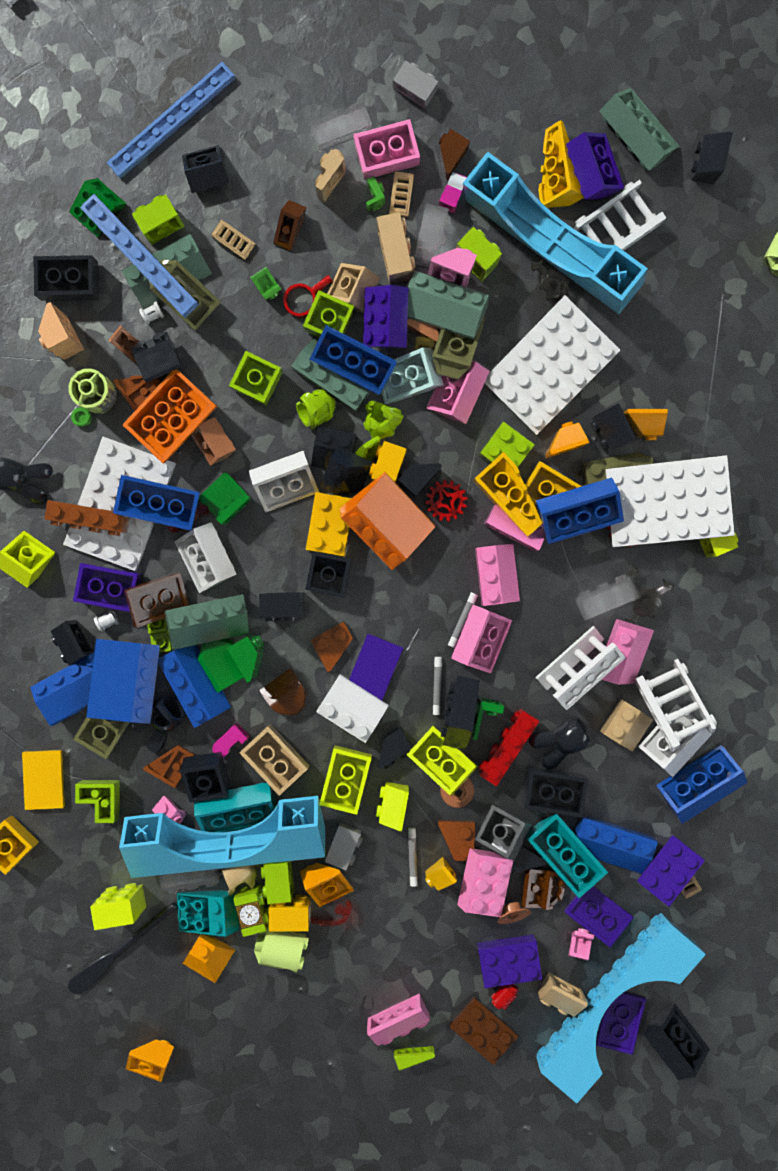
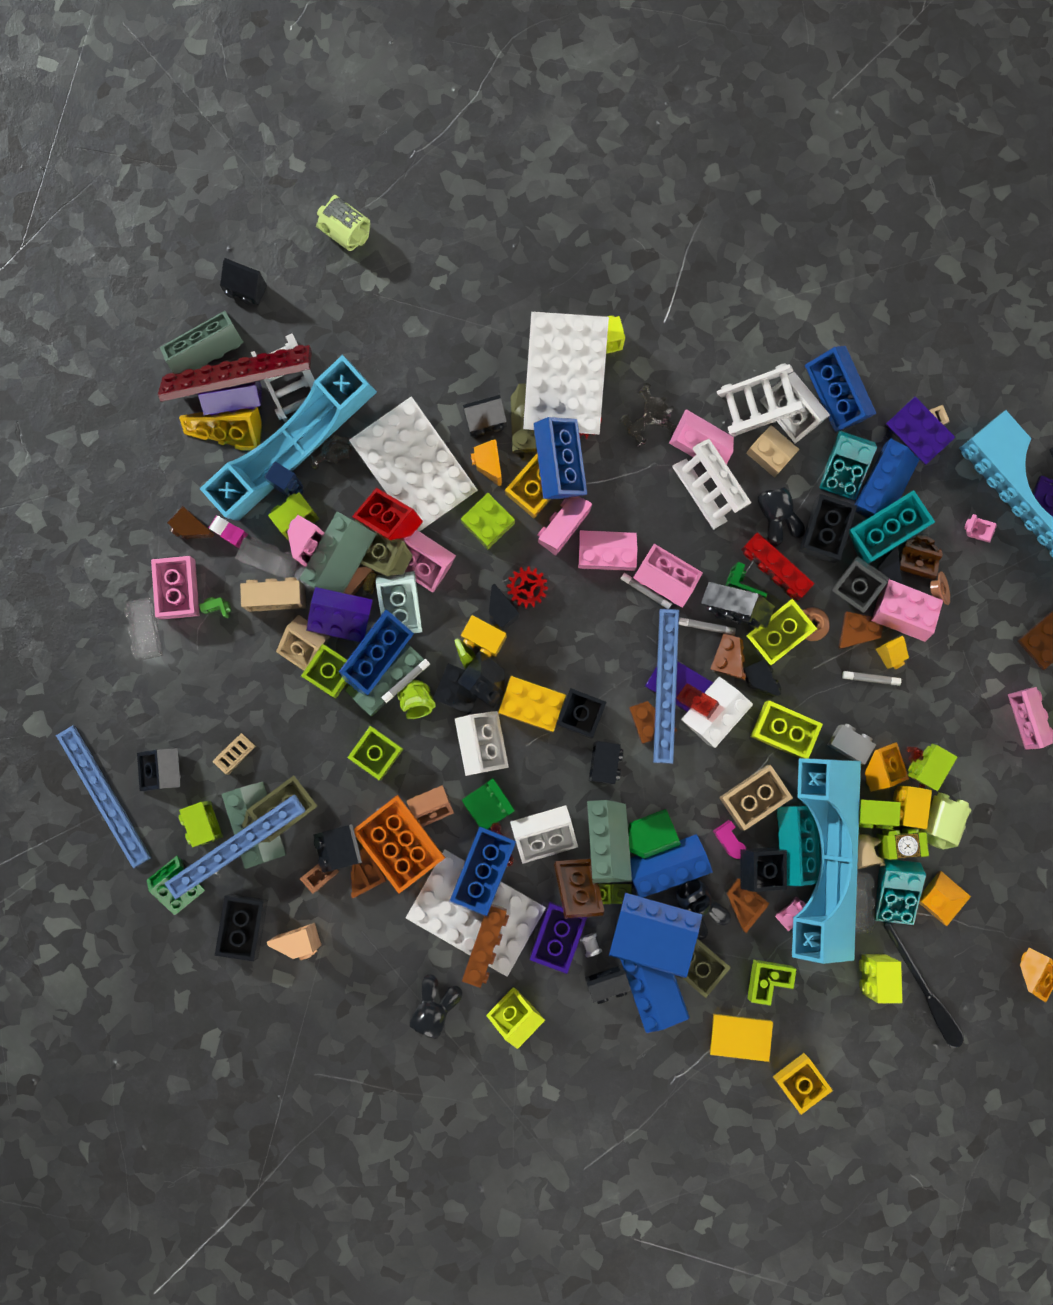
camera: 85 degrees left, 5 degrees down
yellowish green cylinder [69,369,118,414] -> none
bright green tile [71,407,92,427] -> none
white bush [139,301,165,325] -> none
green slope [227,634,265,683] -> none
bright green bracket [250,267,281,300] -> none
reddish brown slope [259,668,308,716] -> none
reddish brown slope [273,200,307,251] -> none
red piece [283,275,333,318] -> none
tan plate [315,149,346,203] -> none
orange slope [340,472,435,570] -> none
lime helmet [363,401,404,439] -> none
neon yellow slope [376,782,409,831] -> none
tan slope [389,172,414,217] -> none
light grey brick [393,60,438,109] -> none
yellow wedge [473,452,543,537] -> none
dark purple brick [477,934,542,988] -> none
red brick [491,984,519,1010] -> none
tan slope [538,972,588,1017] -> none
dark purple tile [564,886,634,948] -> none
clear brick [575,574,641,621] -> none
light orange slope [624,409,668,441] -> none
none -> dark red plate [158,345,312,402]
none -> dark blue slope [264,461,303,498]
none -> red slope [352,488,423,540]
none -> light grey bar [381,659,430,703]
none -> medium blue tile [653,609,679,764]
none -> clear red plate [676,683,719,720]
none -> dark orange wing [711,634,746,680]
none -> teal slope [819,431,877,500]
none -> lime brick [908,744,958,791]

